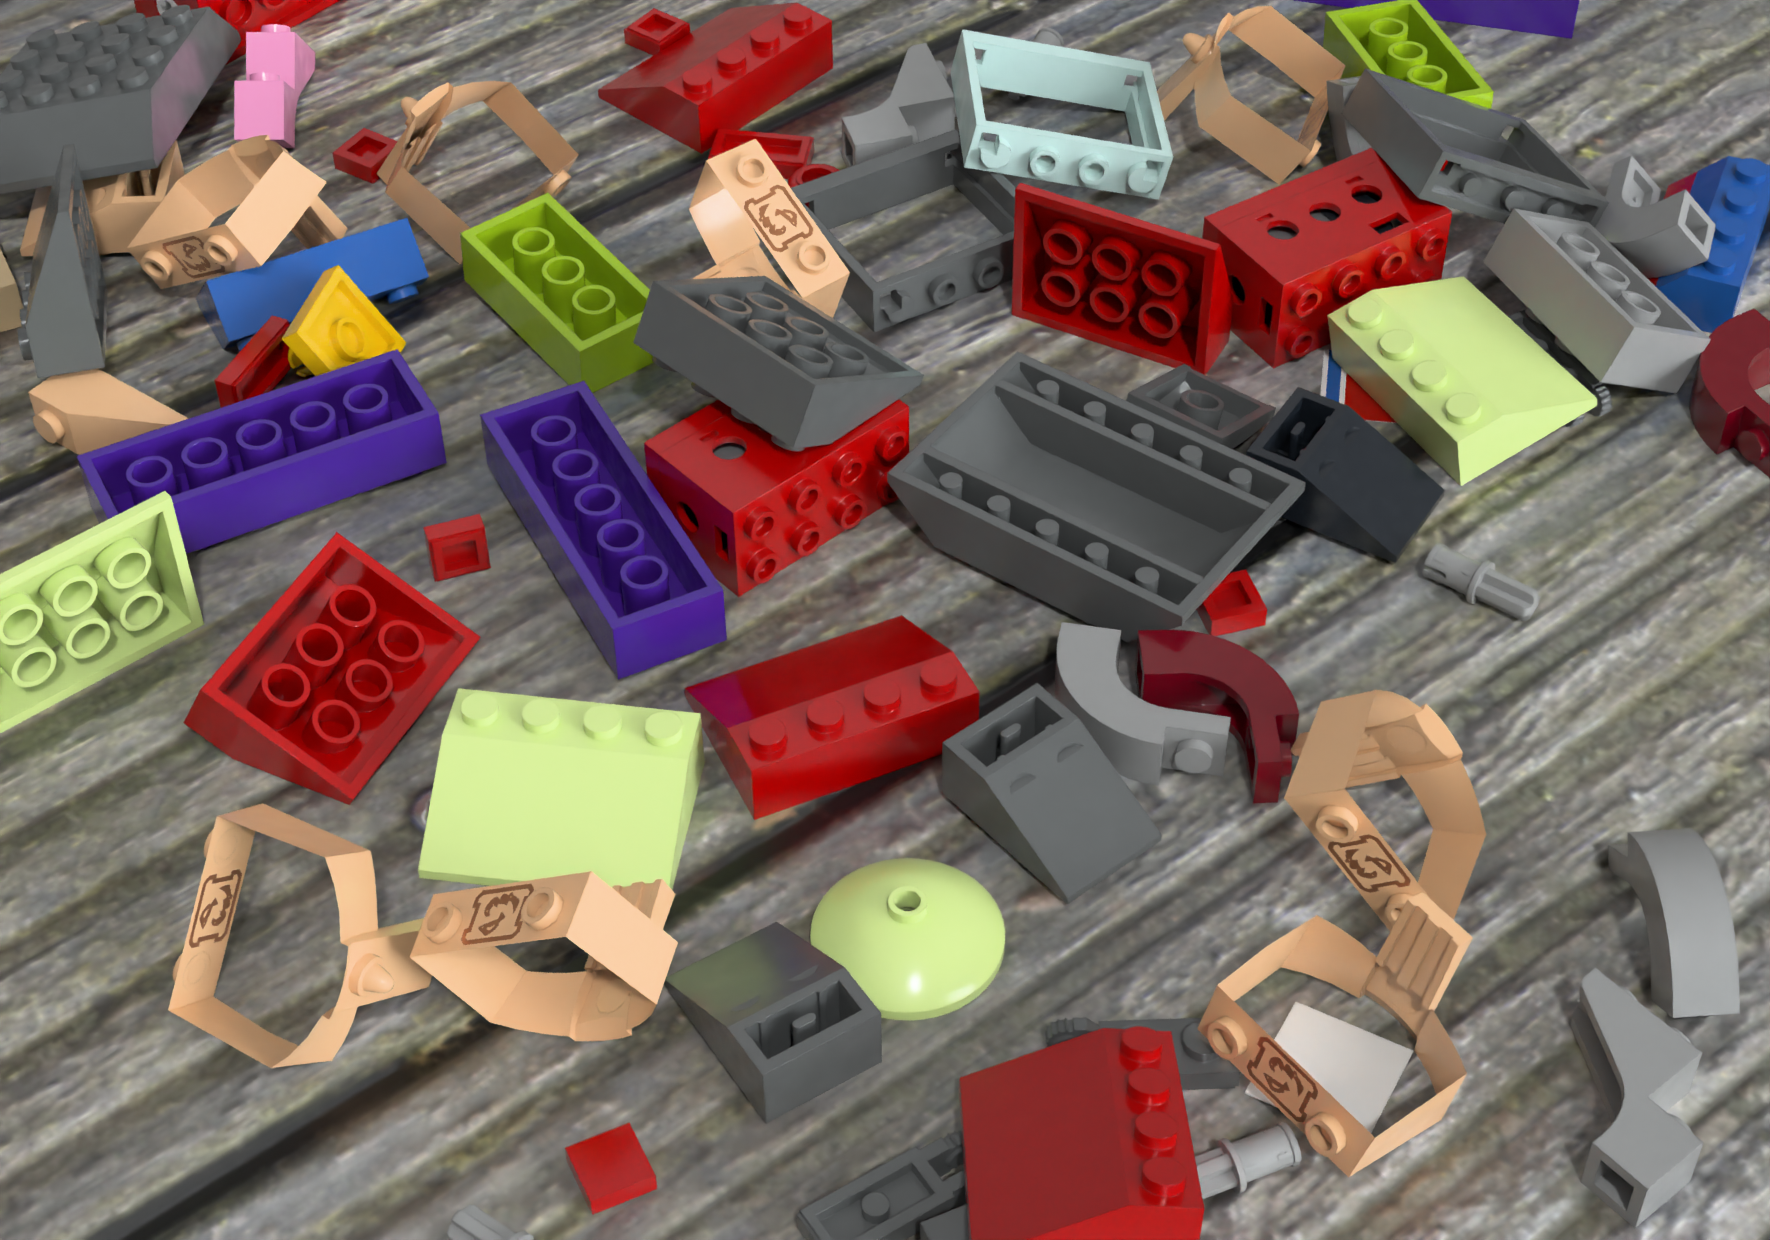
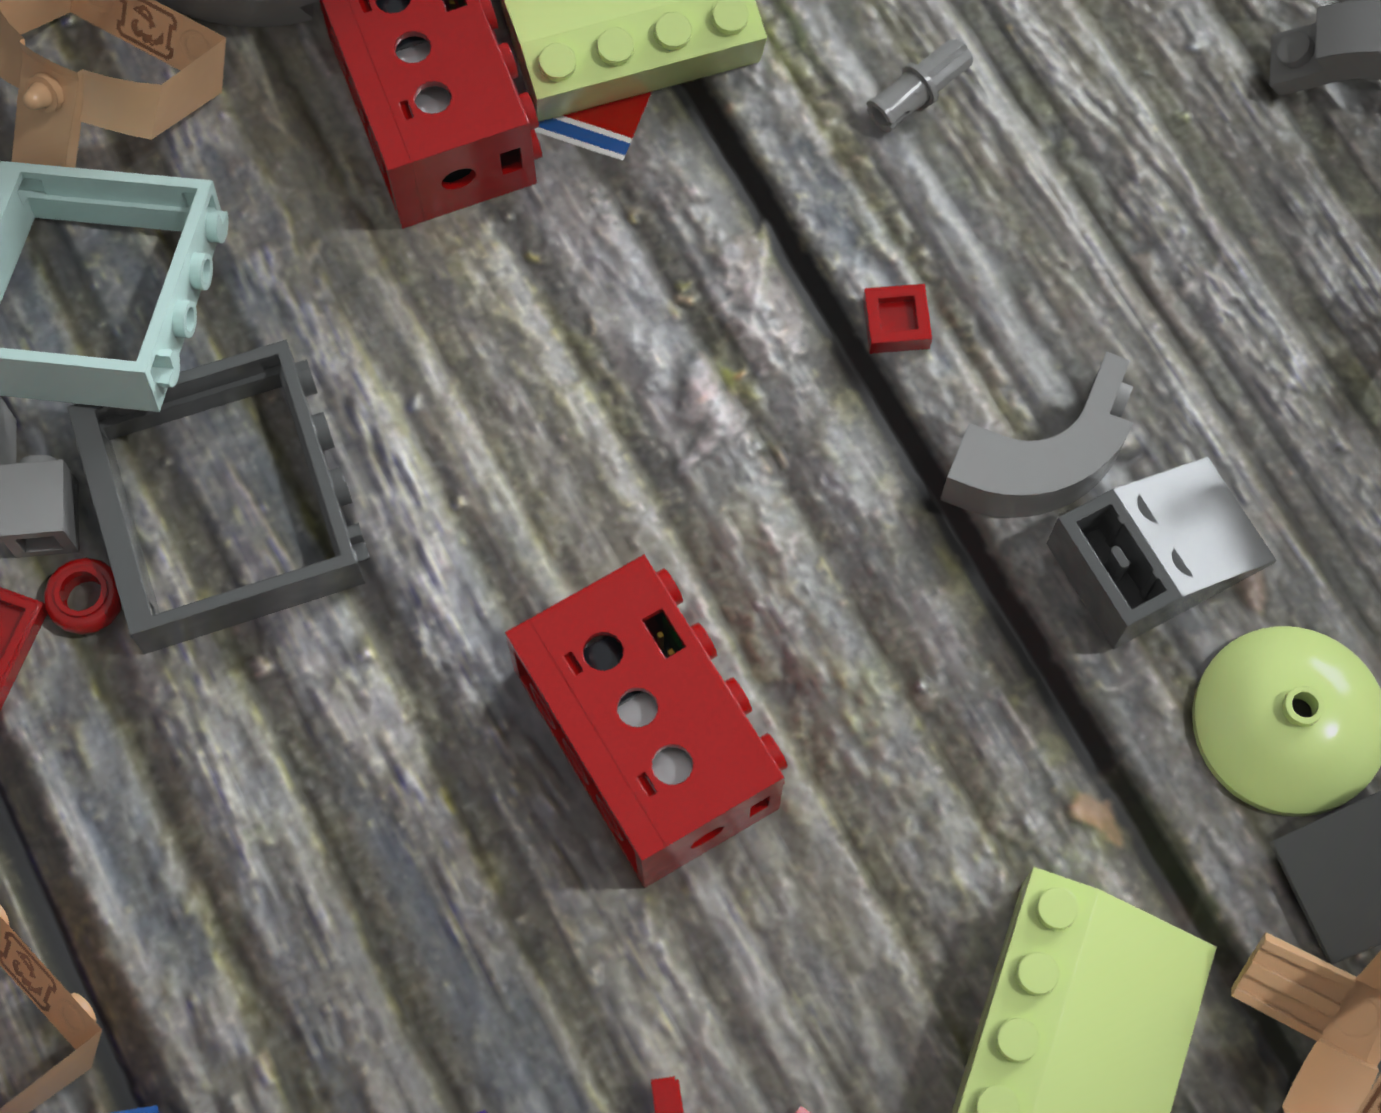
camera: 80 degrees left, 25 degrees up
lime brick [460,193,654,393] -> none
dark purple brick [480,381,727,680] -> none
dark grey slope [633,276,924,451] -> none
red slope [684,615,980,820] -> none
light nougat piece [689,139,850,318] -> none
dark grey slope [887,351,1306,642] -> none
red slope [1012,183,1233,375] -> none
dark grey slope [1126,364,1276,449] -> none
dark red arch [1135,630,1299,804] -> none
black slope [1246,387,1445,563] -> none
light nougat piece [1284,690,1486,931] -> none

